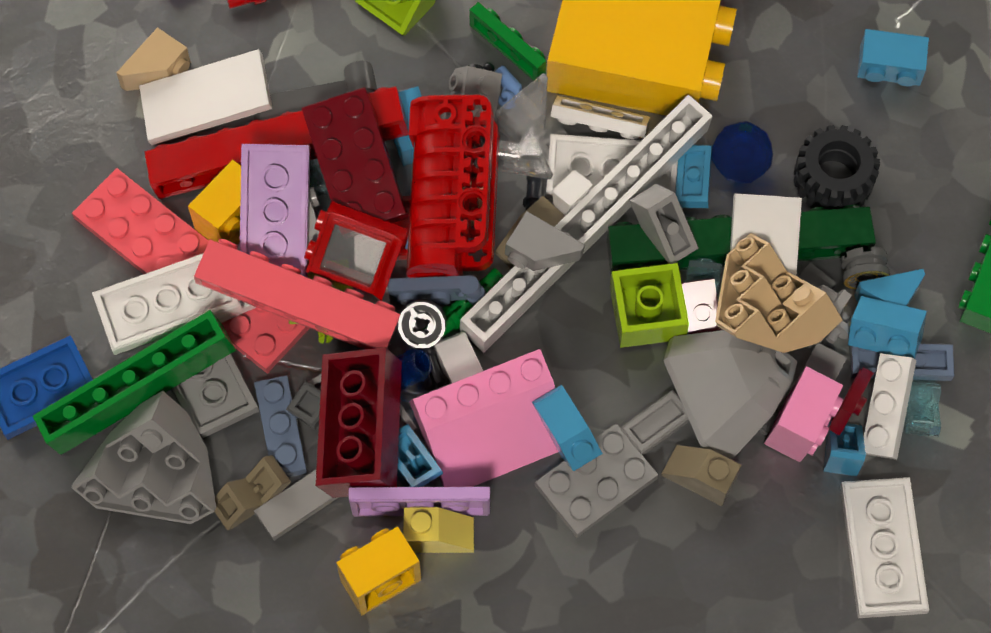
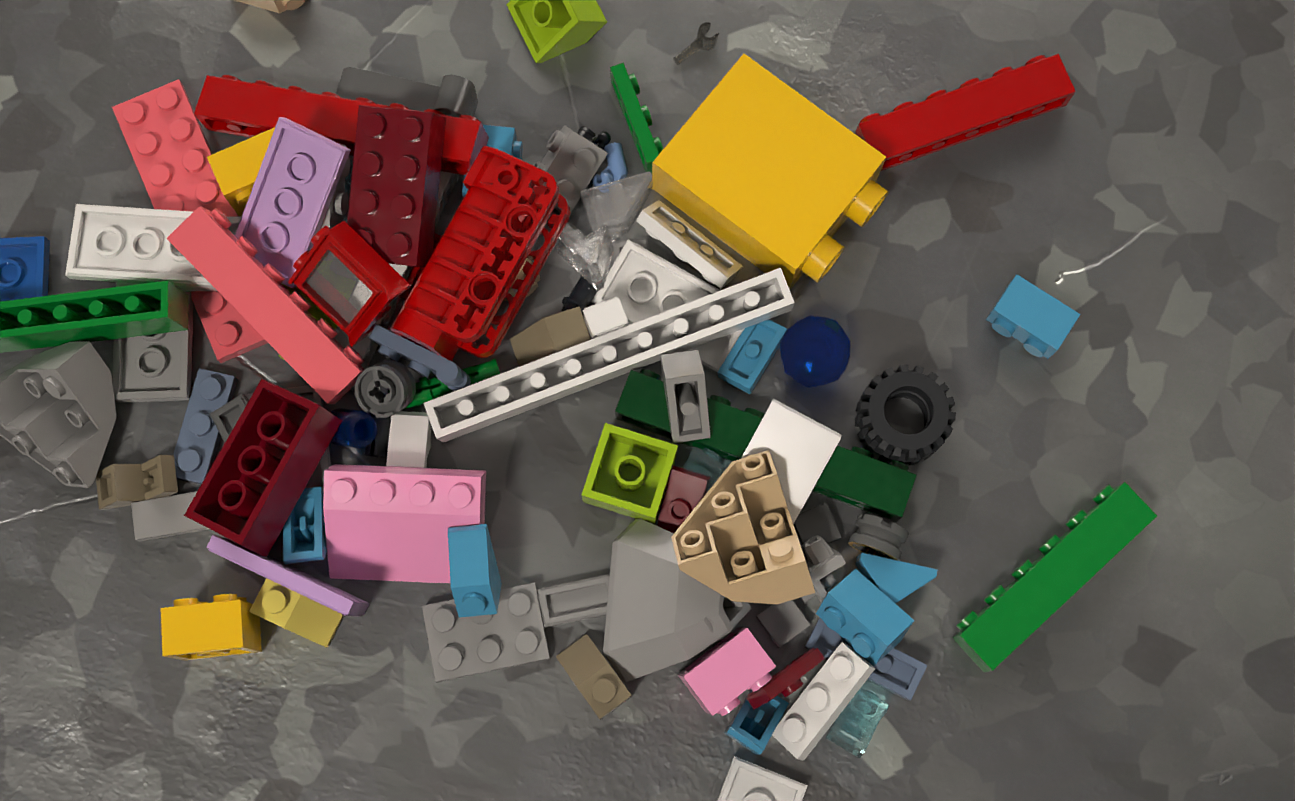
camera: 25 degrees right, 10 degrees up
white tile [139,49,272,145] -> none
light grey slope [505,211,585,271] -> none

